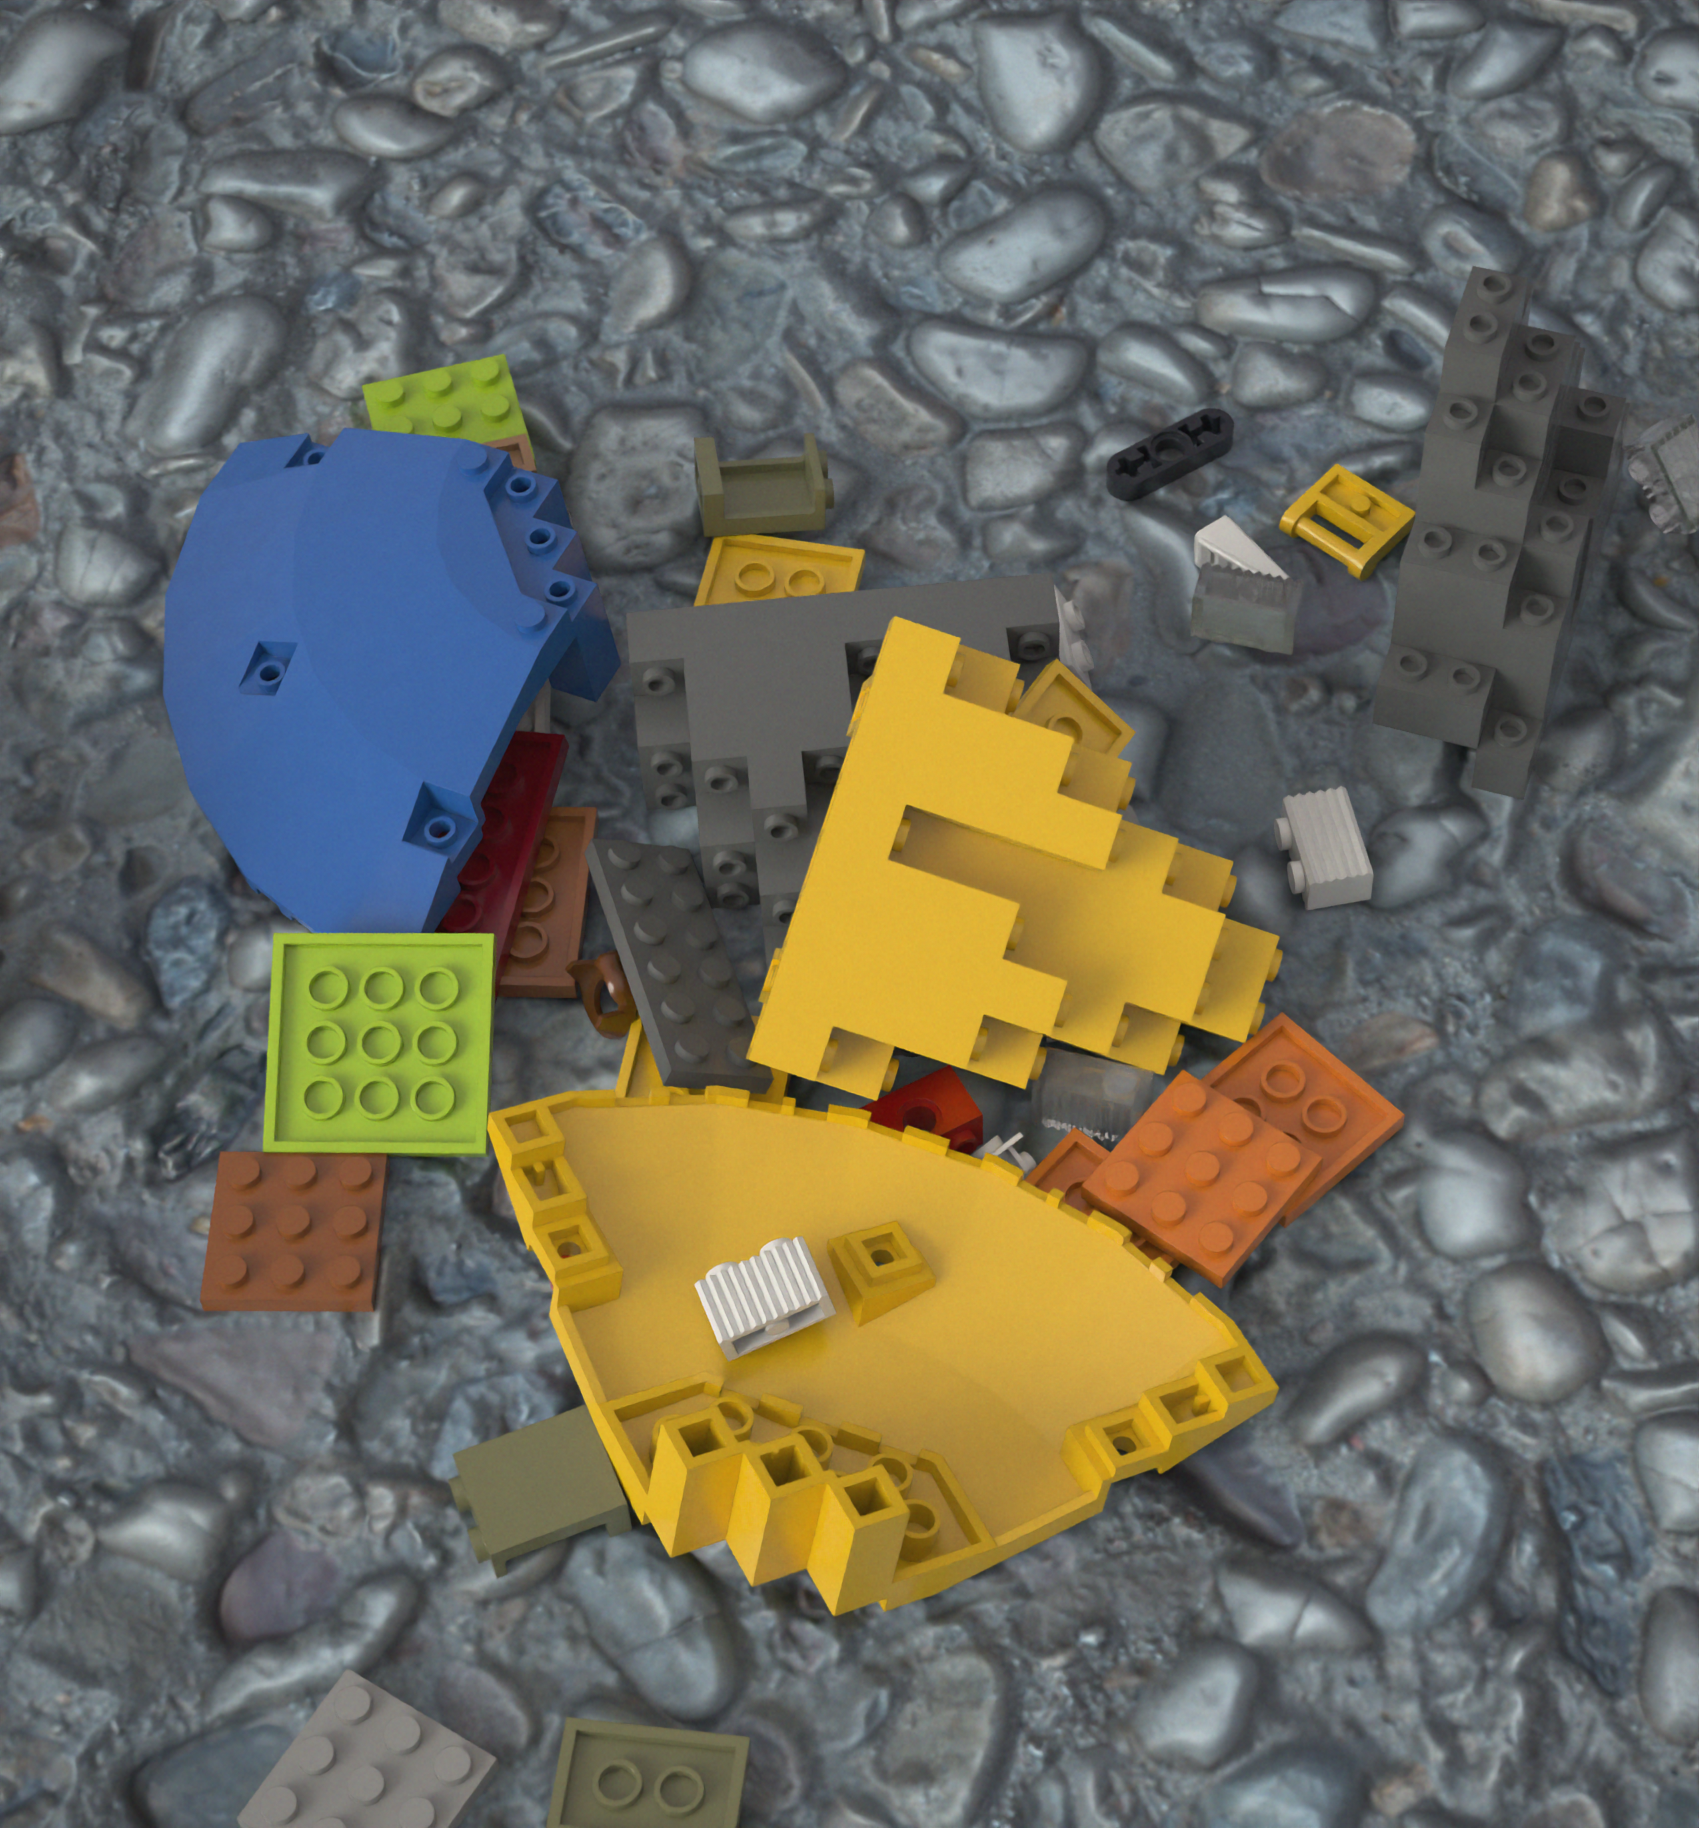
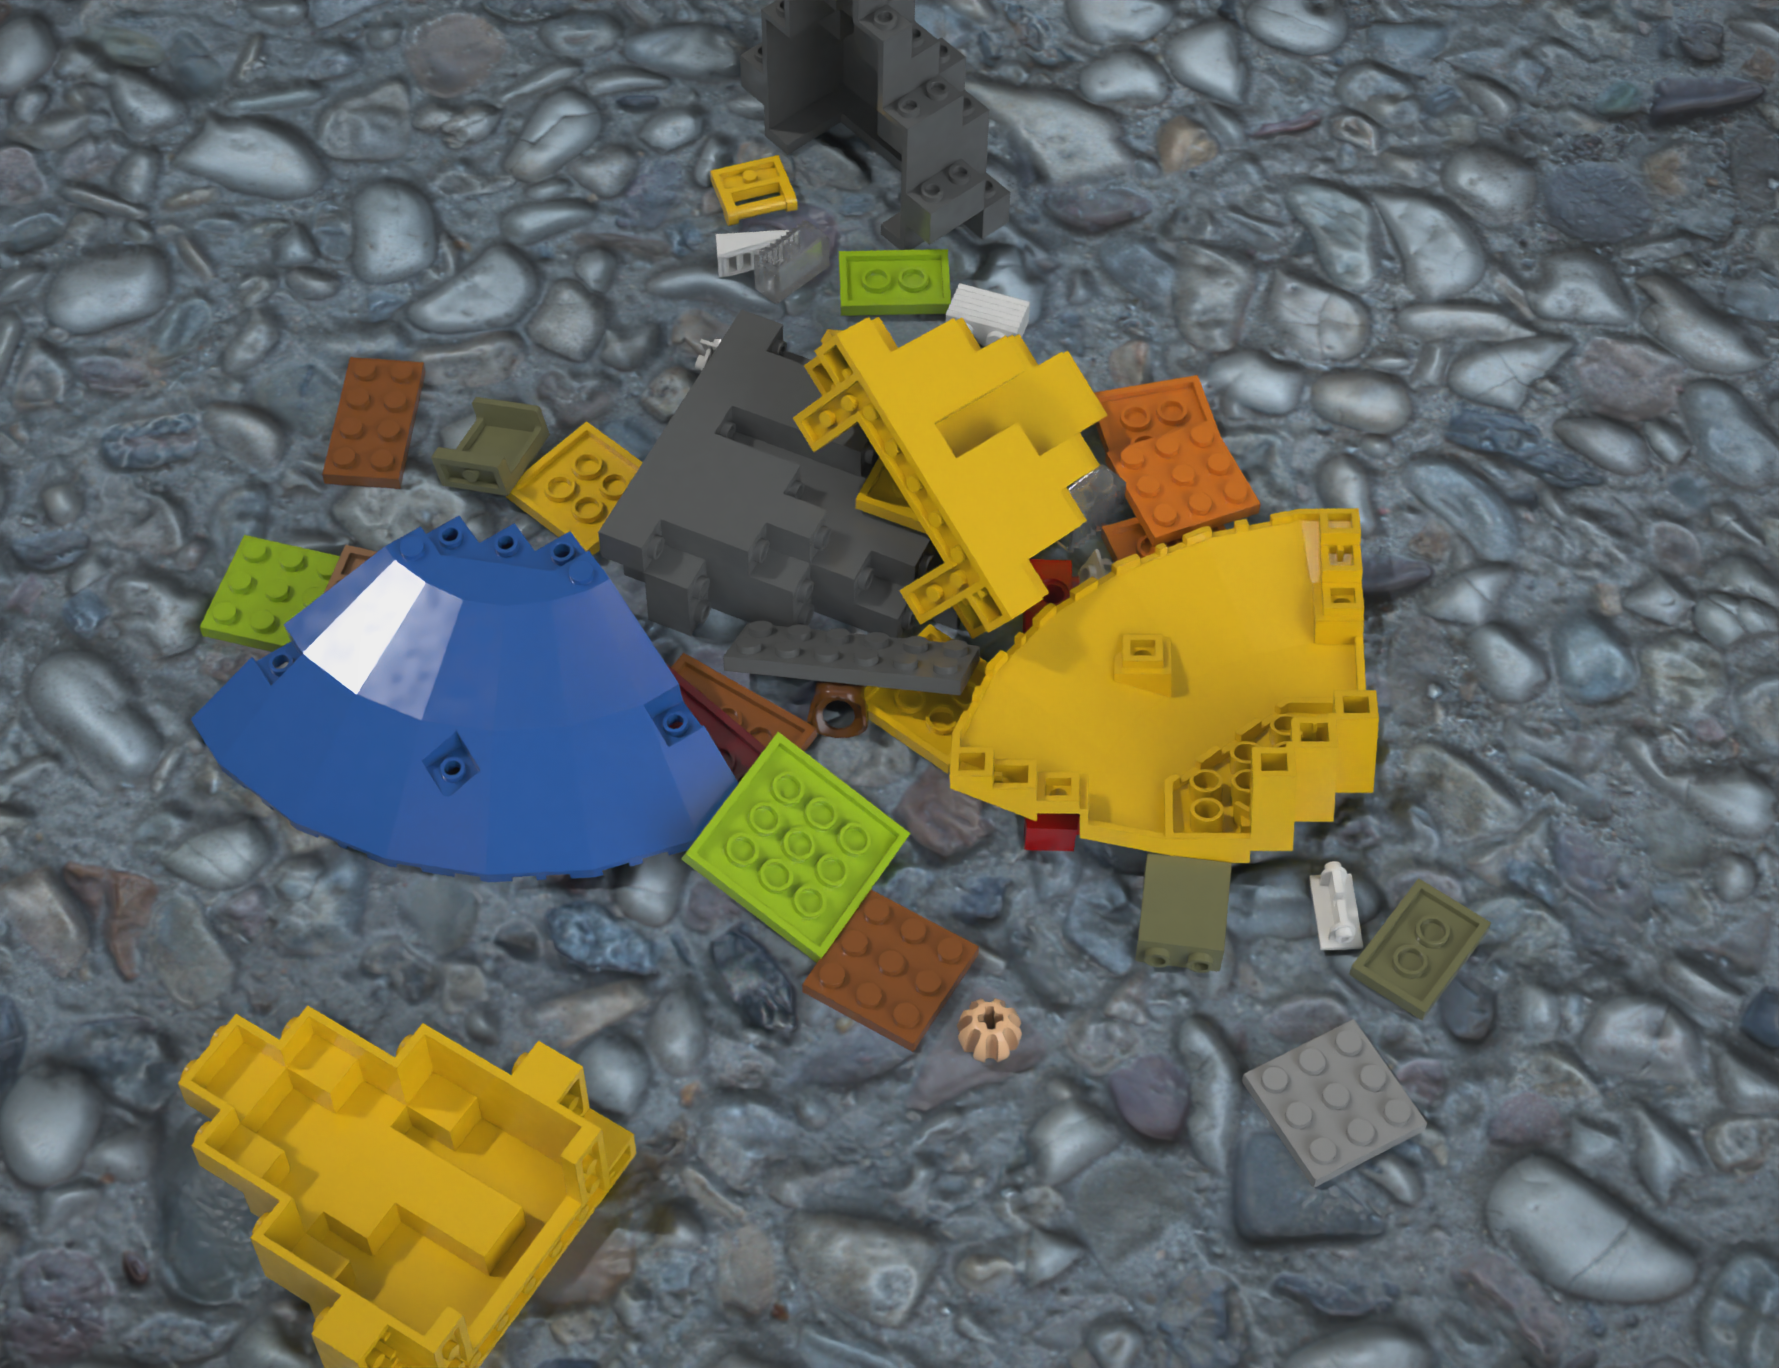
camera: 65 degrees left, 0 degrees up
white brick [694,1236,837,1361] -> none
black beam [1106,408,1234,501] -> none
none -> dark orange plate [322,357,426,489]
none -> lime plate [839,249,951,316]
none -> light nougat piece [957,998,1022,1063]
none -> white hinge [1309,861,1363,951]

